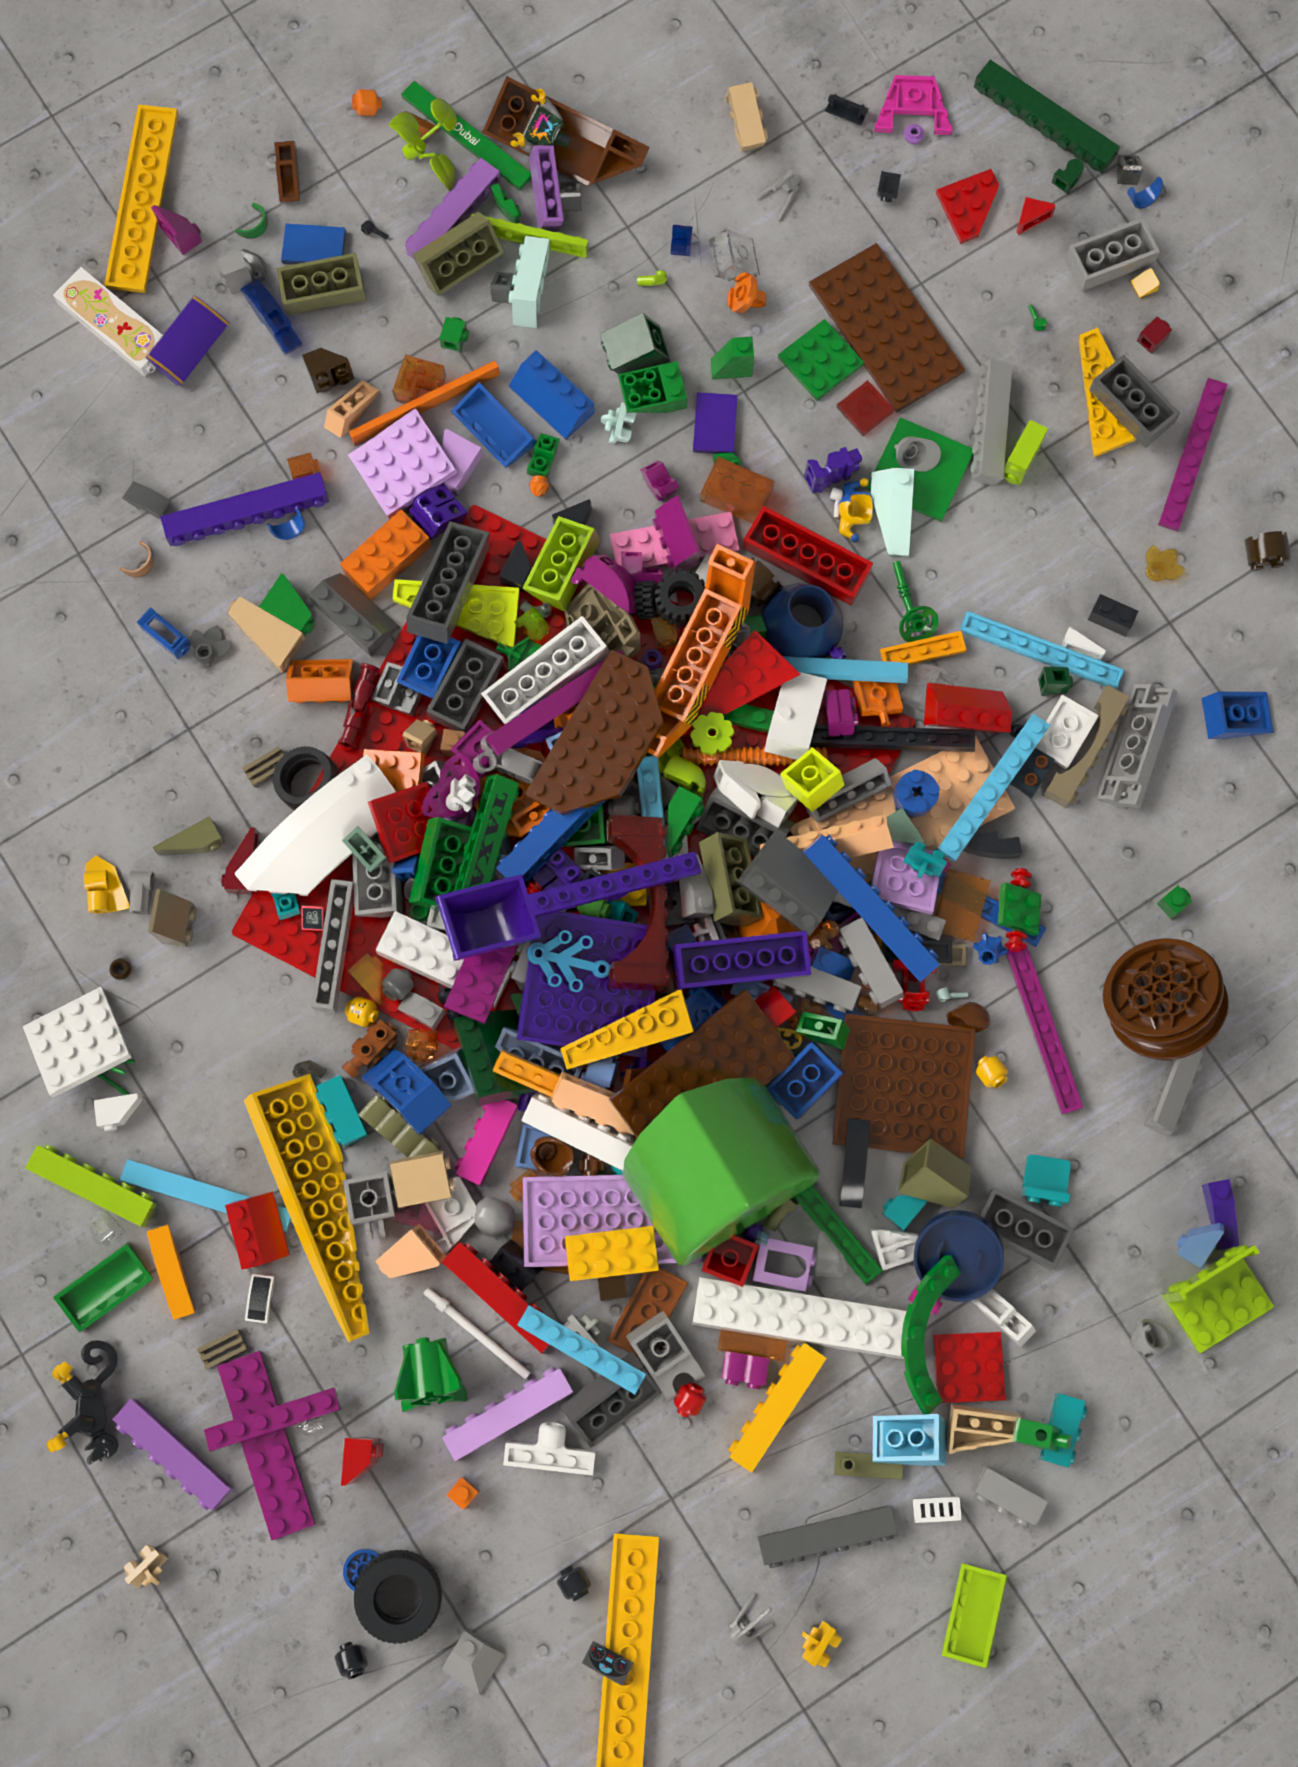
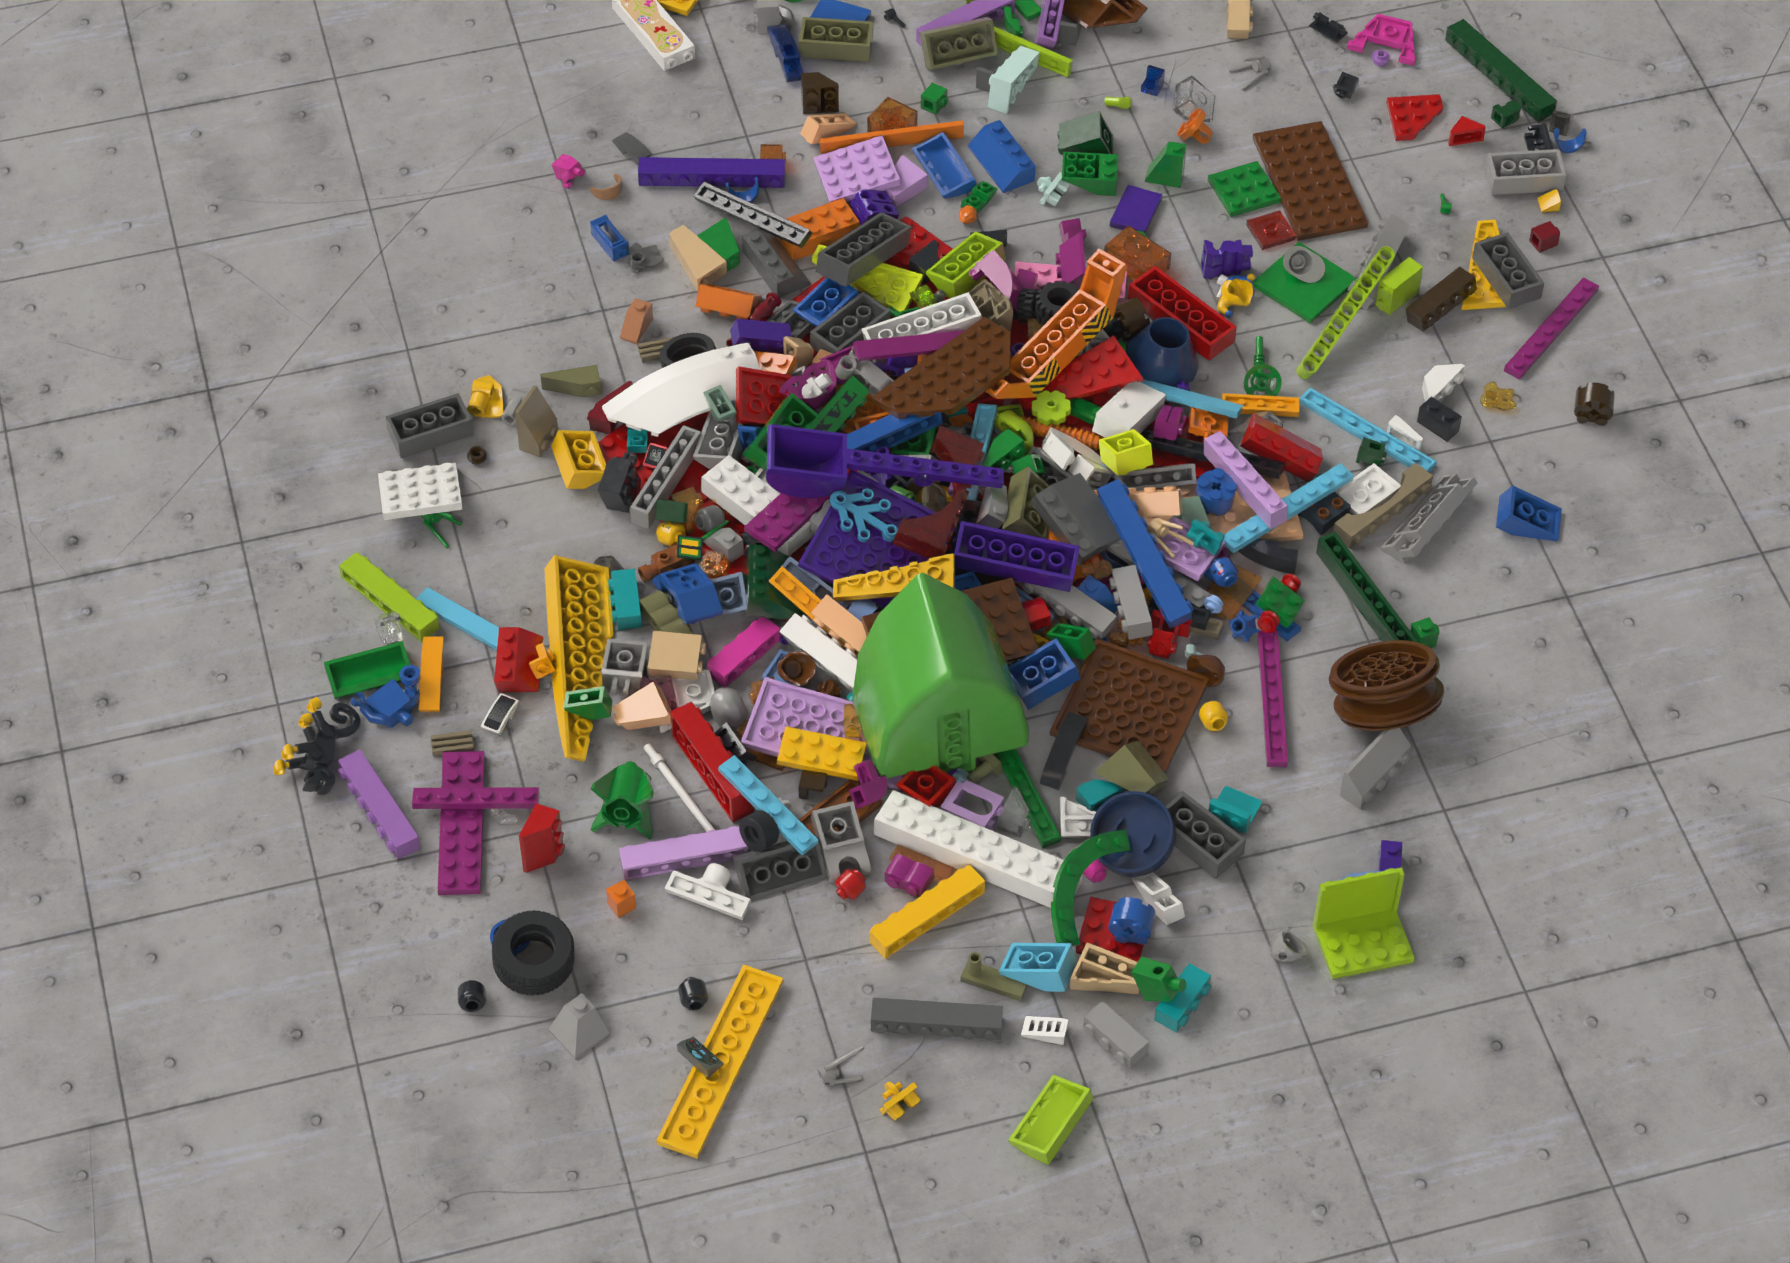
camera: 15 degrees right, 25 degrees down
white slope [94,1093,143,1131] -> none
tan hips [124,1545,169,1588] -> none
dark purple slope [145,295,230,385] -> none
light aqua wedge [871,468,914,556] -> none
none -> blue torso [351,665,421,728]
none -> dark grey brick [386,393,474,458]
none -> light orange bracket [529,643,555,679]
none -> dark pink piece [551,154,586,189]
none -> yellow slope [551,430,606,489]
none -> green slope [564,686,613,720]
none -> black hinge [598,453,641,513]
none -> nougat slope [620,298,653,344]
none -> dark green slope [656,499,688,523]
none -> piece [677,520,729,561]
none -> plate [694,182,812,248]
none -> dark purple brick [730,319,792,353]
none -> black tyre [739,810,779,852]
none -> clear yellow helmet [843,703,862,738]
none -> magenta brick [849,759,887,809]
none -> dark tan tile [922,483,951,518]
none -> green brick [1011,454,1045,476]
none -> blue brick [1108,897,1156,945]
none -> tan plant [1148,517,1194,558]
none -> lavender brick [1204,431,1288,529]
none -> light blue plate [1204,595,1223,614]
none -> blue head [1209,557,1239,587]
none -> lime beam [1296,246,1395,380]
none -> dark green brick [1316,531,1419,643]
none -> dark brown brick [1406,266,1477,332]
none -> white slope [1422,364,1465,402]
none -> black hinge [1524,123,1553,151]

